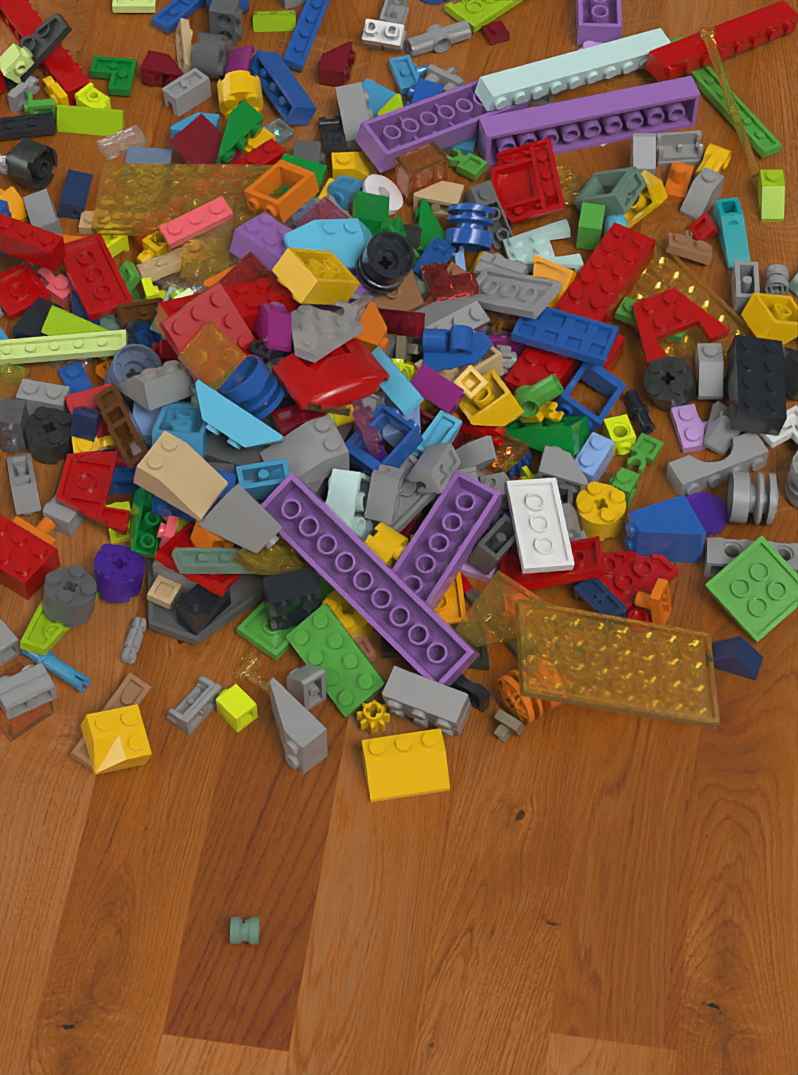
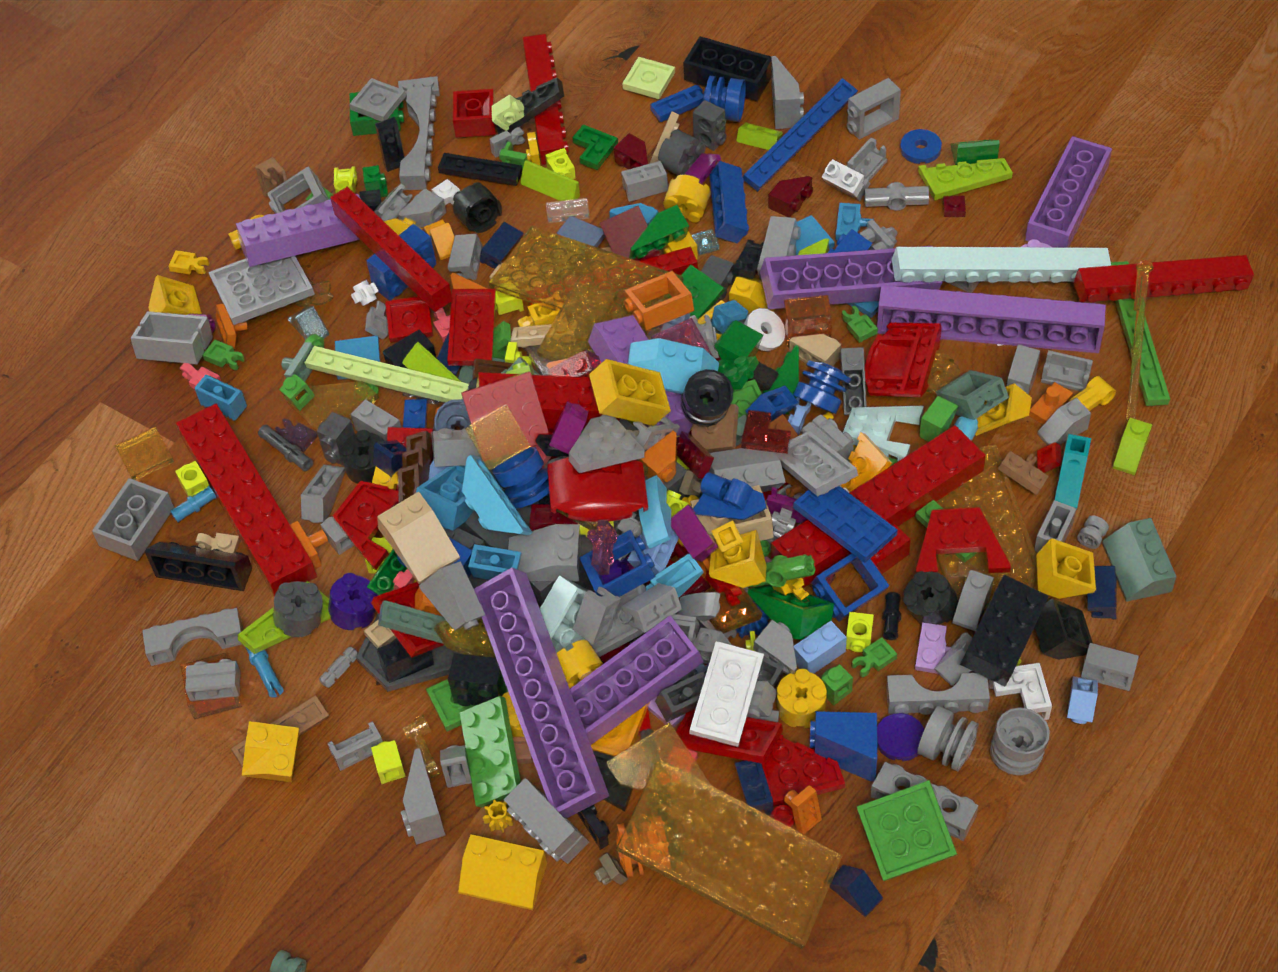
camera: 30 degrees right, 0 degrees up
coral plate [160,196,234,249] -> none

